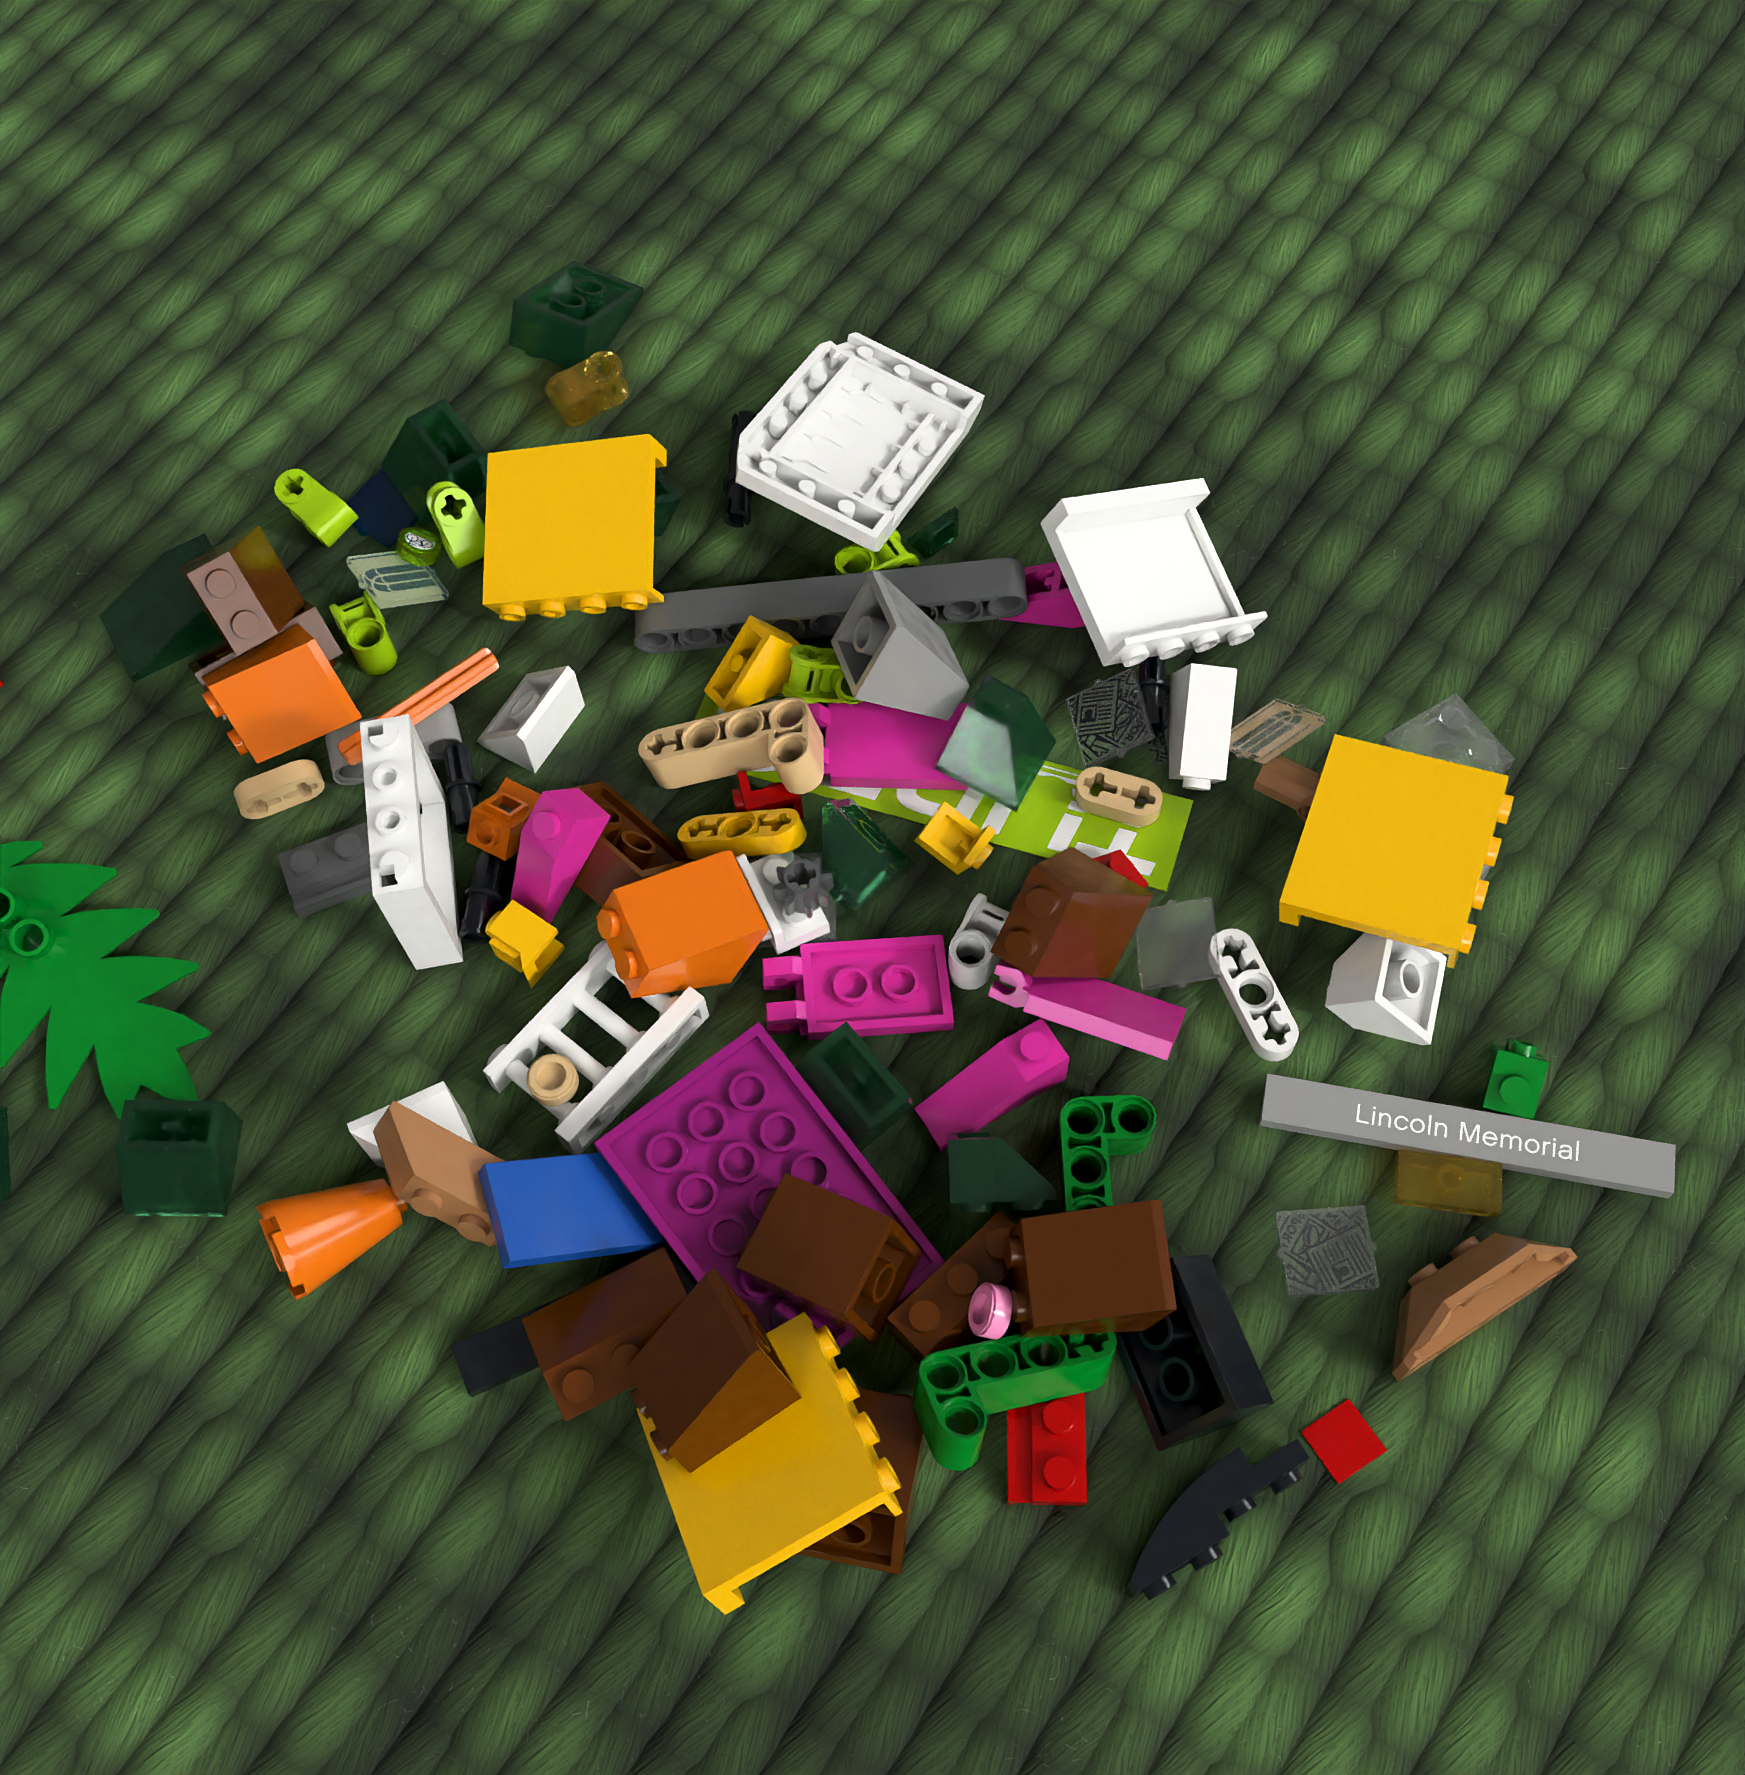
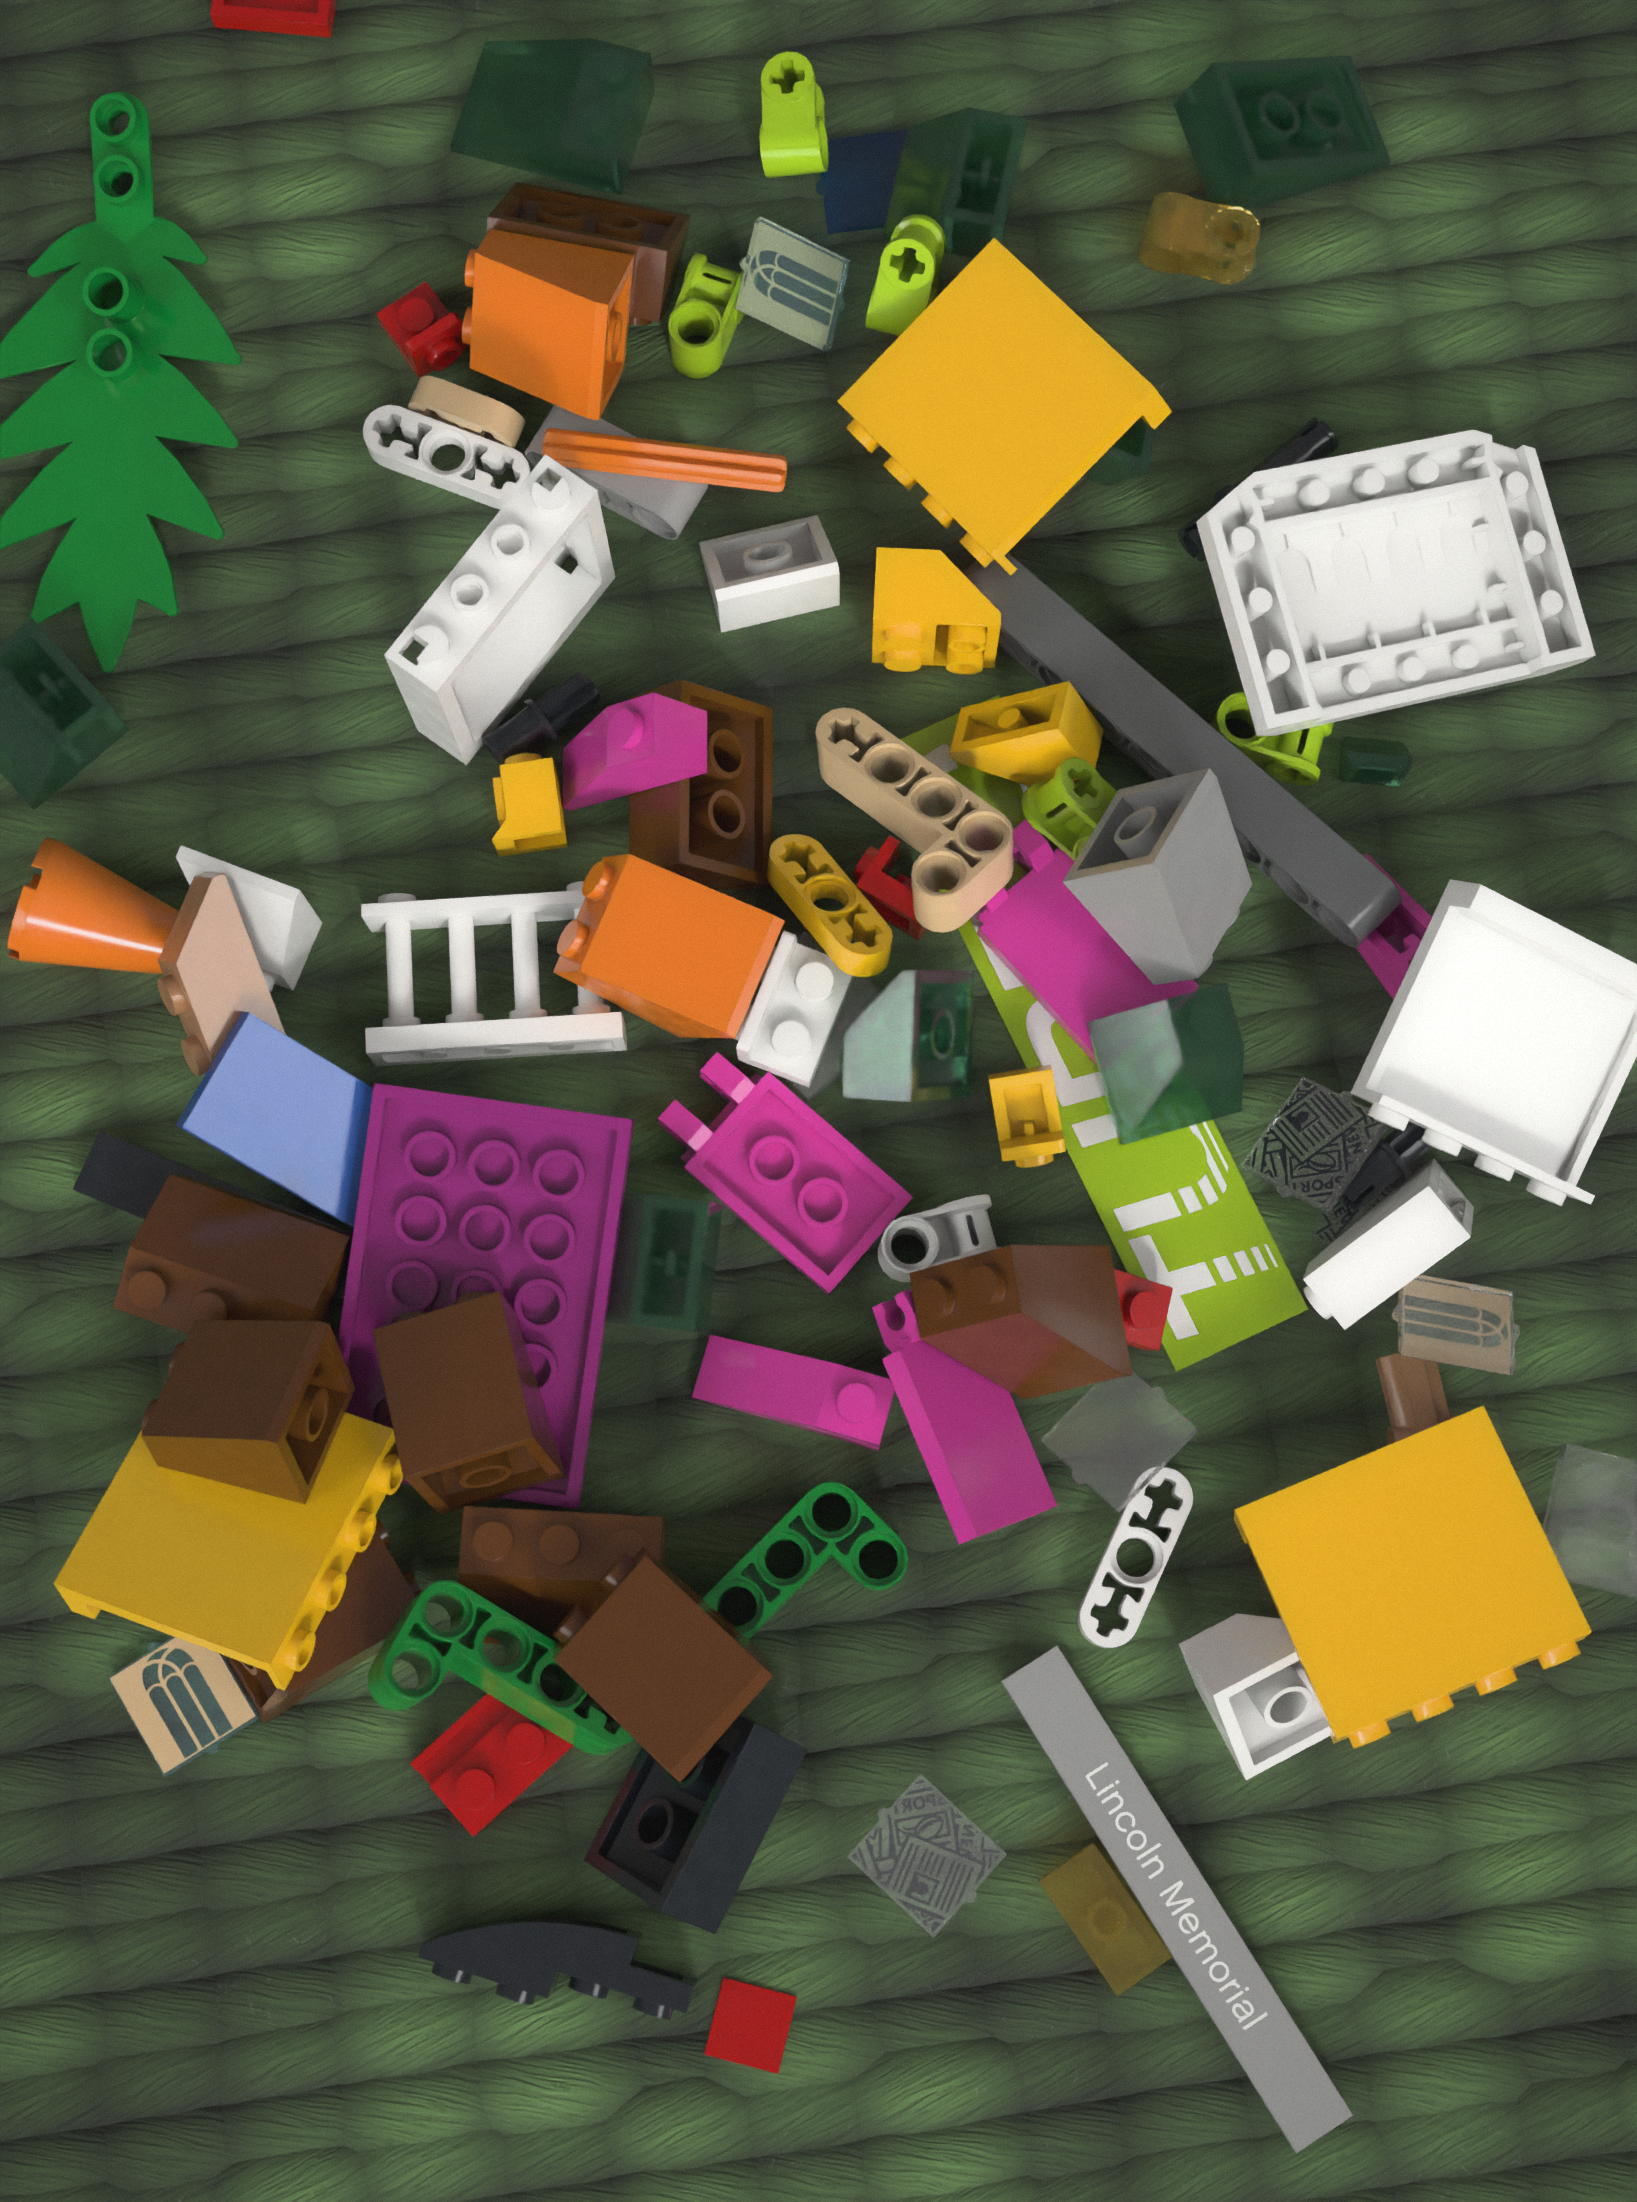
camera: 45 degrees right, 15 degrees up
reddish brown slope [178,525,305,656] -> none
dark grey plate [277,822,389,918] -> none
clear neon green tile [396,527,442,566] -> none
black axle [443,743,481,834] -> none
orange window [466,777,541,861] -> none
tan tile [526,1054,579,1107] -> none
dark grey gear [773,855,834,919] -> none
clear green slope [946,1131,1056,1212] -> none
bright pink tile [968,1282,1013,1340] -> none
tan beam [1075,767,1163,827] -> none
medium nougat wedge [1392,1233,1578,1382] -> none
green bracket [1480,1038,1549,1120] -> none
none -> piece [108,1636,261,1777]
none -> white beam [363,405,531,510]
none -> red bracket [376,281,469,379]
none -> yellow slope [872,547,1001,675]

